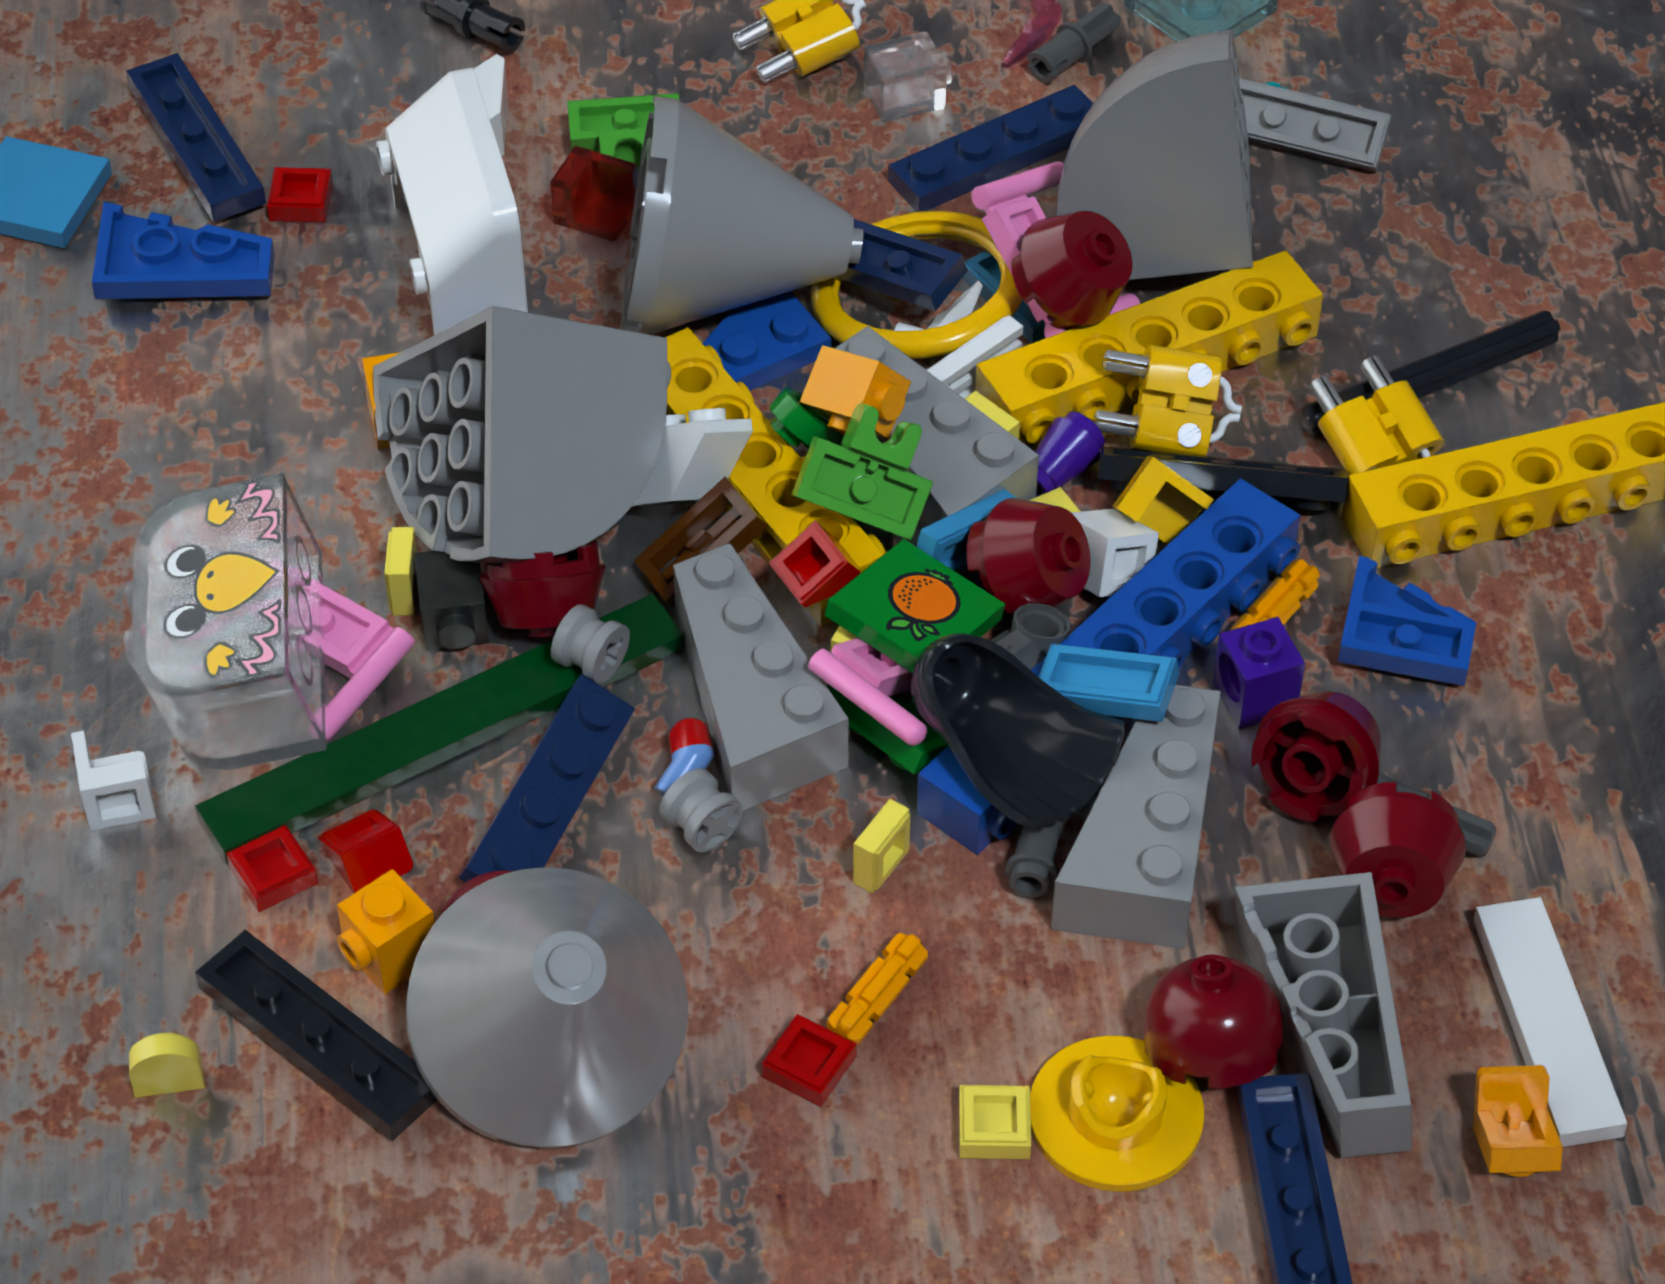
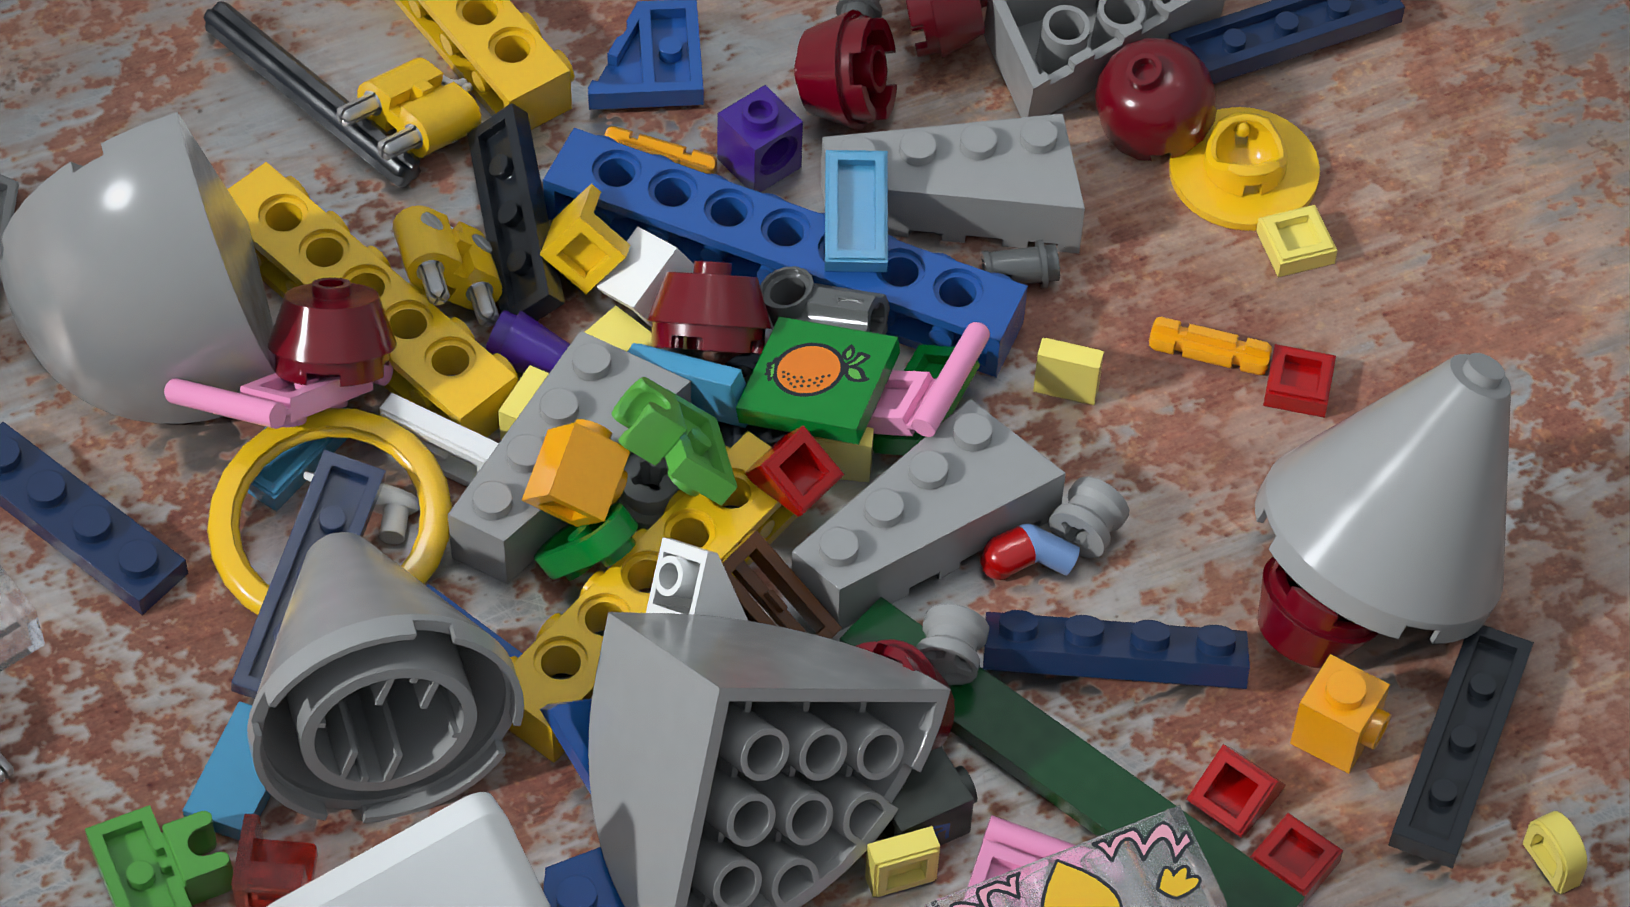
camera: 110 degrees left, 5 degrees up
black hair [911,633,1125,829] -> none

